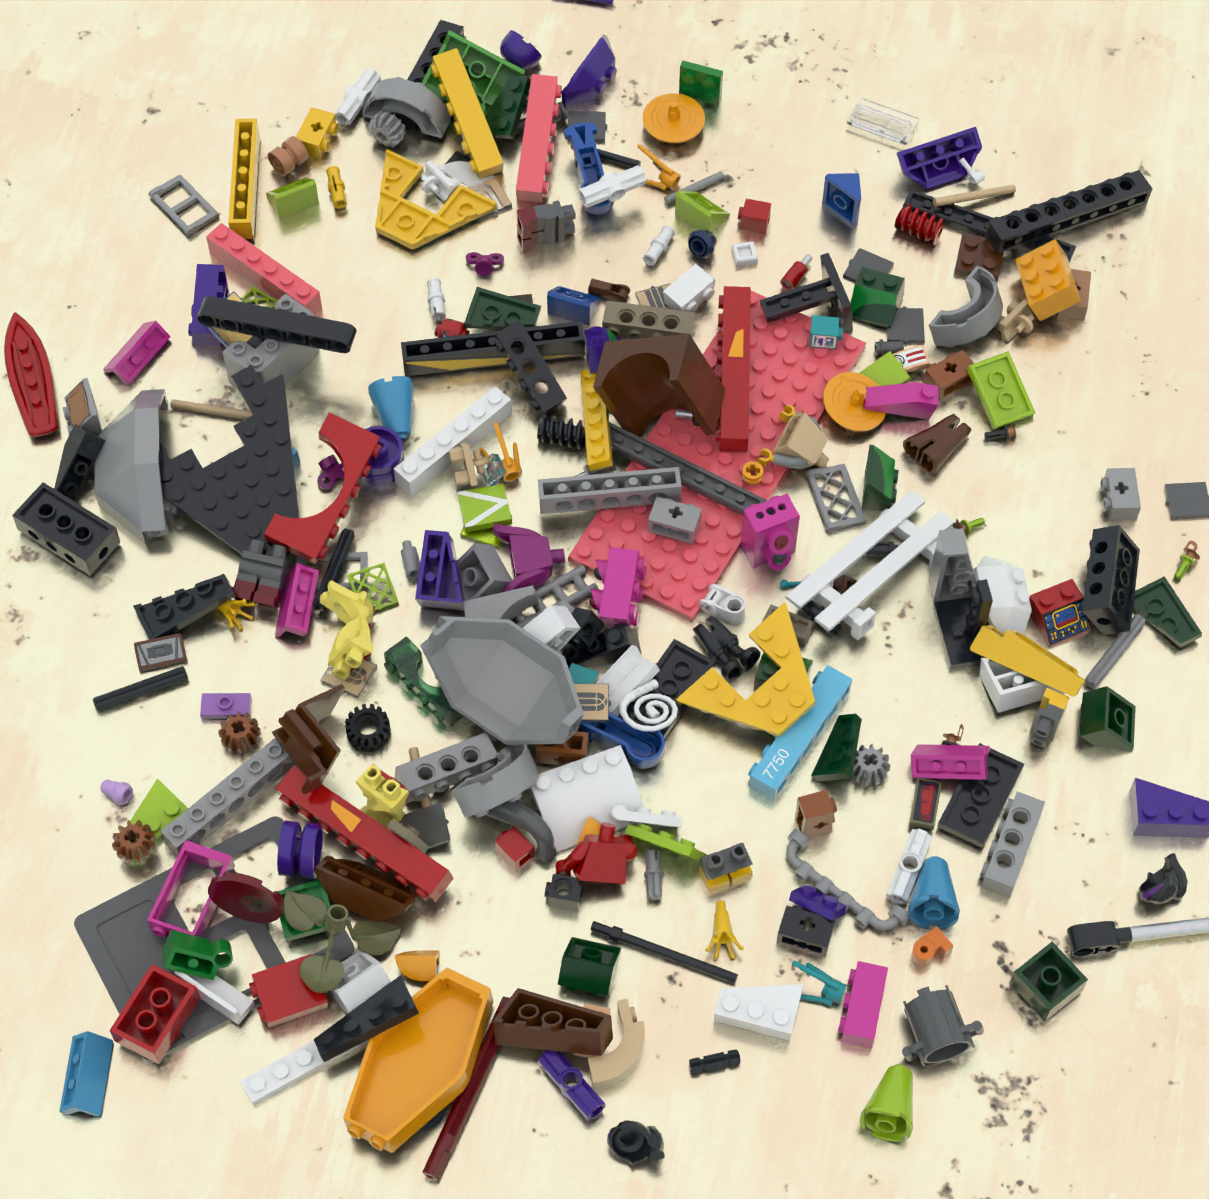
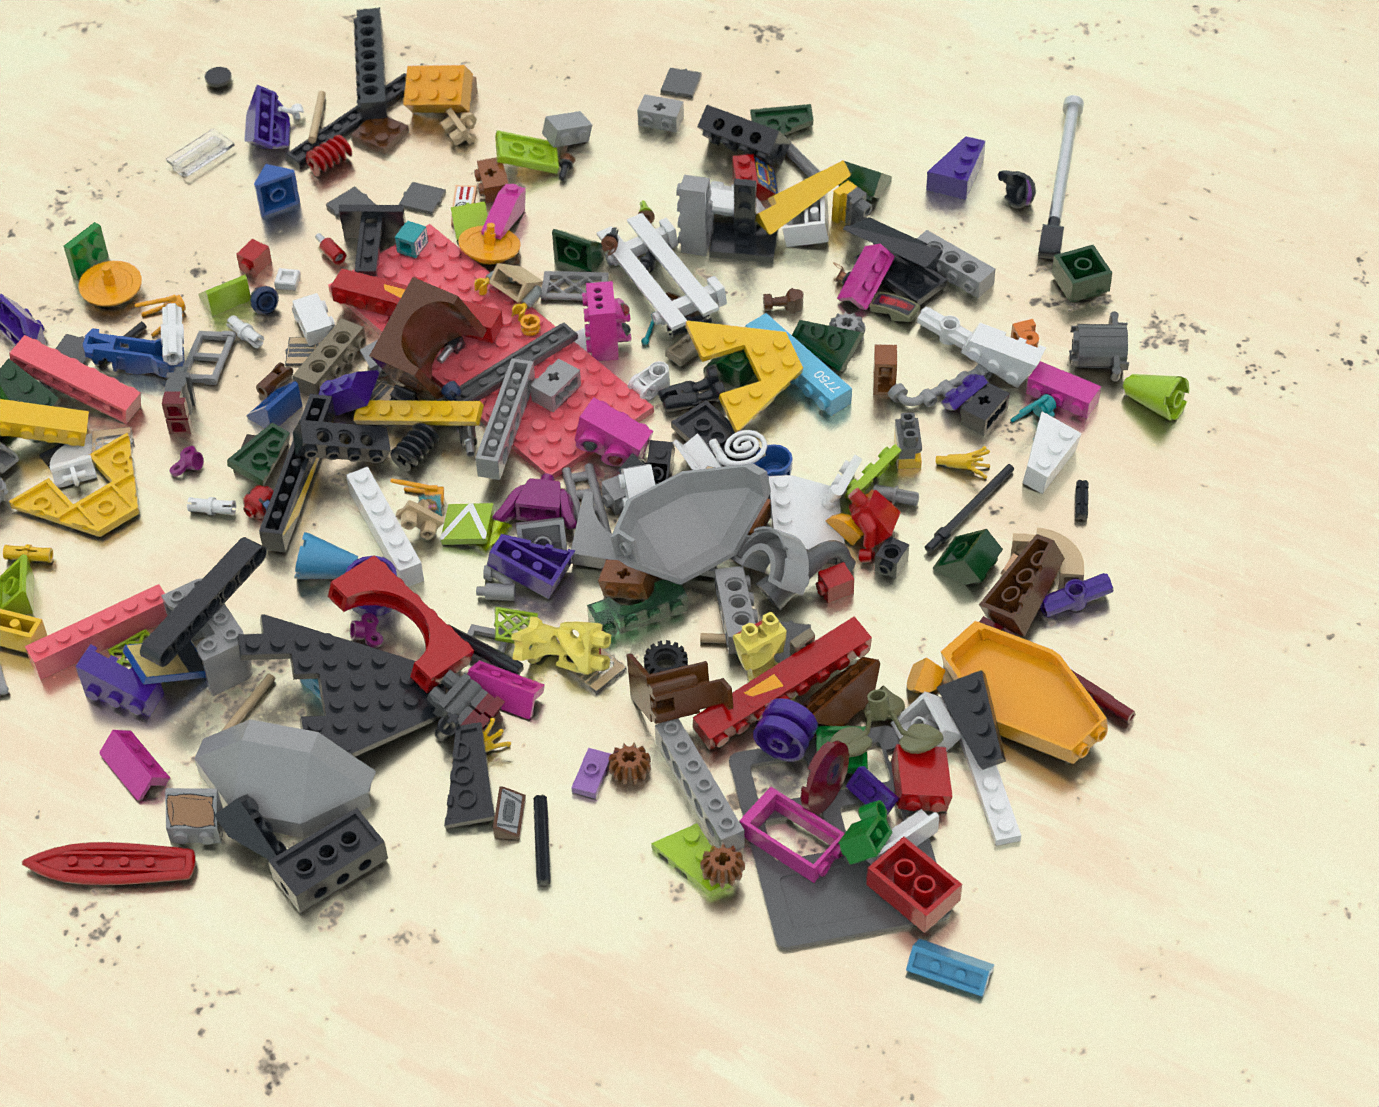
camera: 70 degrees left, 10 degrees down
lavender piece [100,779,133,805] -> none
black hair [607,1120,665,1165] -> none
light grey bar [664,171,724,205] -> none
dark green slope [850,267,905,328] -> none
dark grey pin [874,339,904,357] -> none
reddish brown piece [903,414,972,474] -> none
dark azure cone [908,856,960,929] -> none
light grey brick [928,266,1003,348] -> none
piece [1174,540,1200,580] -> none
none -> light grey window [183,331,237,385]
none -> black piece [205,67,232,87]
none -> black axle [434,712,459,741]
none -> dark blue hinge [441,381,461,401]
none -> light grey brick [542,111,593,147]
none -> pearl gold piece [601,227,619,256]
none -> reddish brown leg [763,288,804,314]
none -> black wedge [843,217,943,270]
none -> dark purple plate [845,766,899,816]
none -> white wedge [961,323,1046,388]

